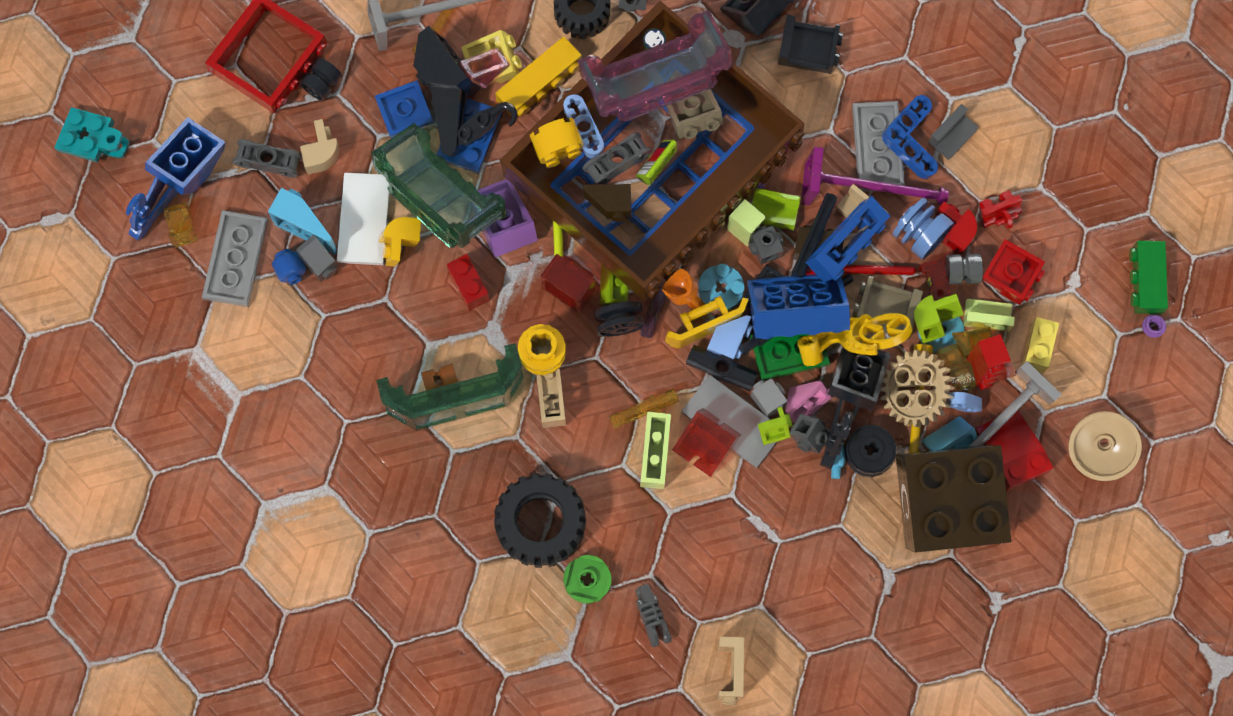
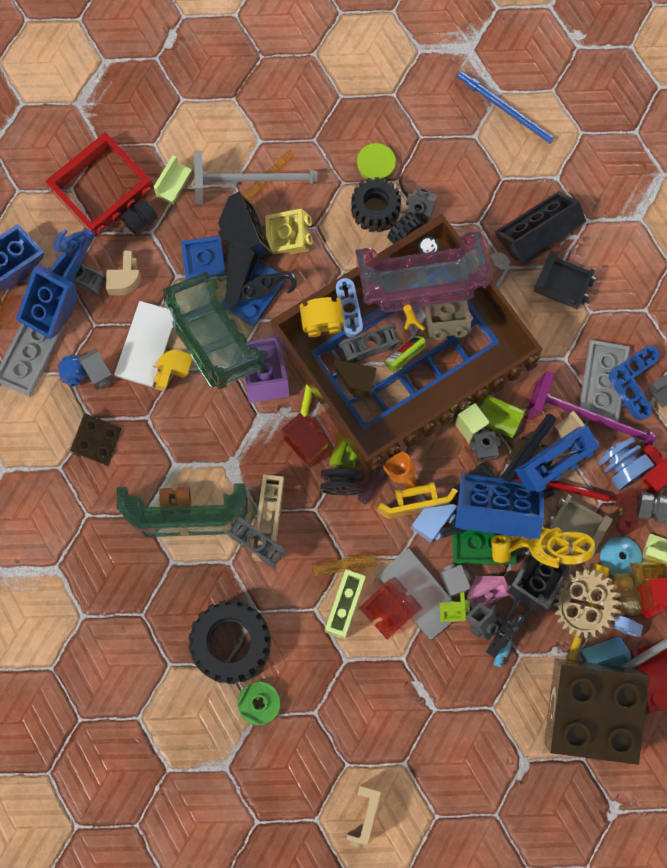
camera: 15 degrees right, 0 degrees up
medium azure slope [268,188,337,255] -> none
red brick [446,254,490,311] -> none
clear pink slope [459,48,510,88] -> none
yellow brick [495,36,582,117] -> none
yellow piece [518,324,566,375] -> none
dark grey hinge [635,584,672,647] -> none
black piece [686,345,759,392] -> none
medium azure plate [698,264,745,311] -> none
black wheel [845,425,896,478] -> none
lime brick [914,294,964,344] -> none
none -> blue slope [16,228,95,339]
none -> dark brown hinge [70,413,122,466]
none -> yellowish green panel [154,155,193,205]
none -> dark grey piece [226,516,288,570]
none -> black tyre [387,212,424,244]
none -> yellow bar [403,304,425,330]

